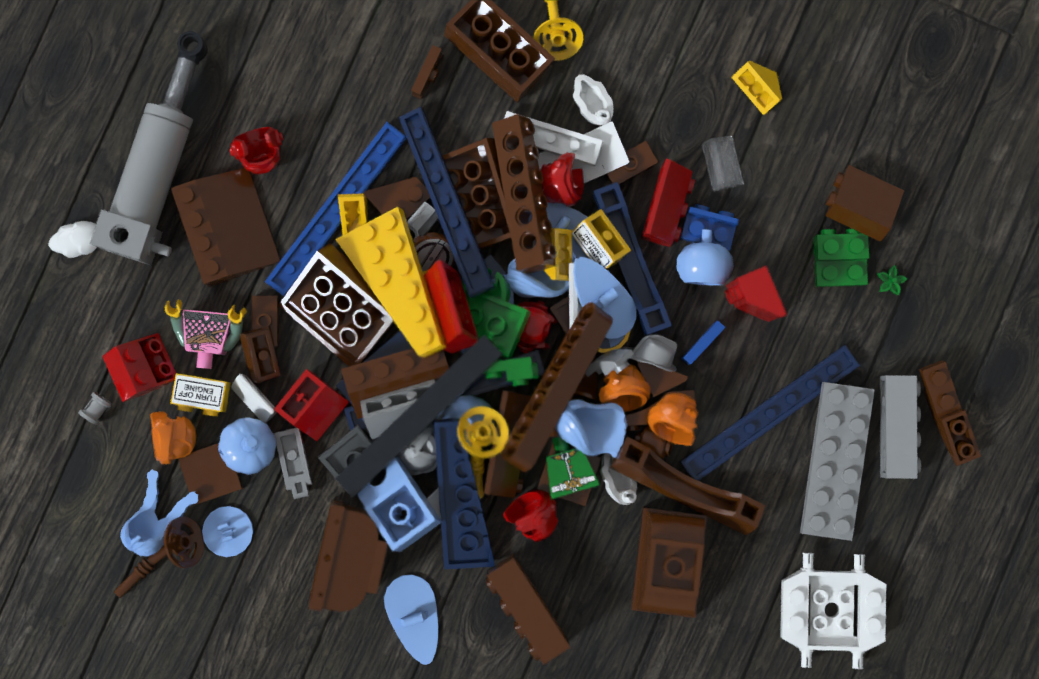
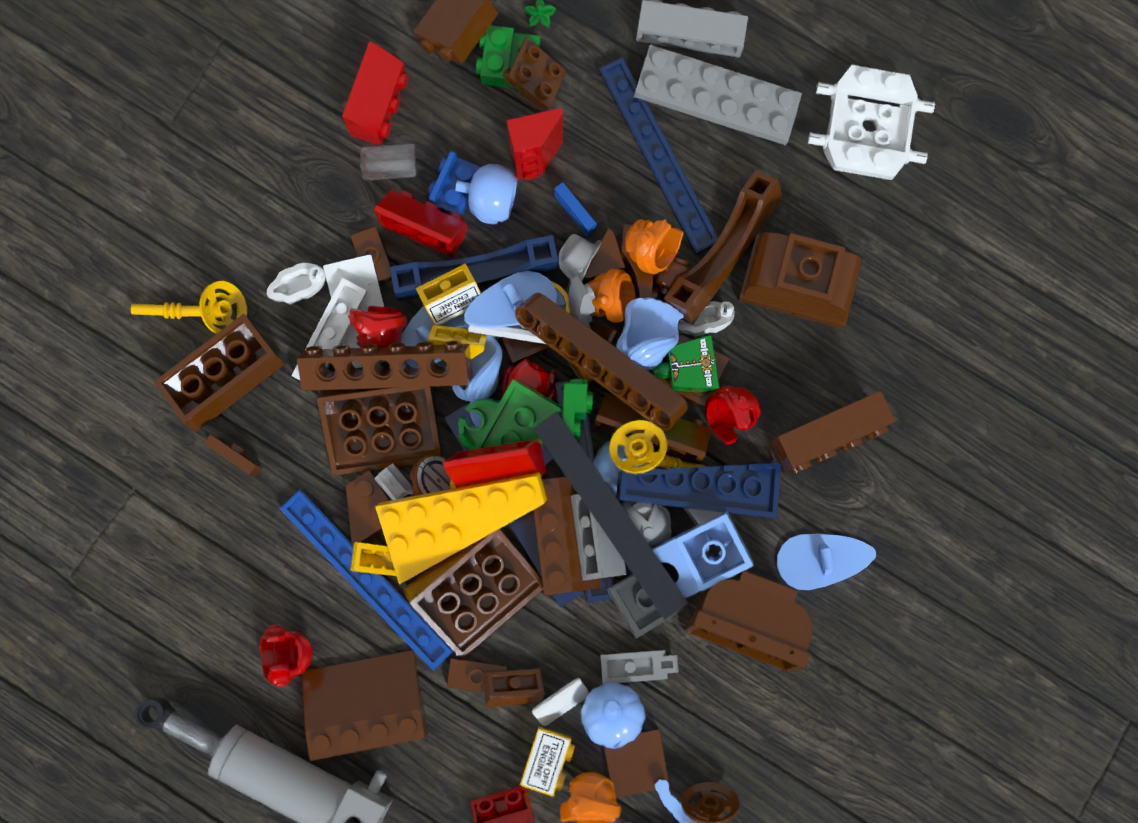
camera: 80 degrees left, 5 degrees down
torso [165,300,247,369] -> none
light blue piece [202,506,253,557] -> none
red slope [274,369,349,441] -> none
dark blue tile [399,107,495,298] -> none
yellow slope [732,61,782,115] -> none
none -> red slope [342,42,409,145]
none -> reddish brown hinge [502,37,566,110]

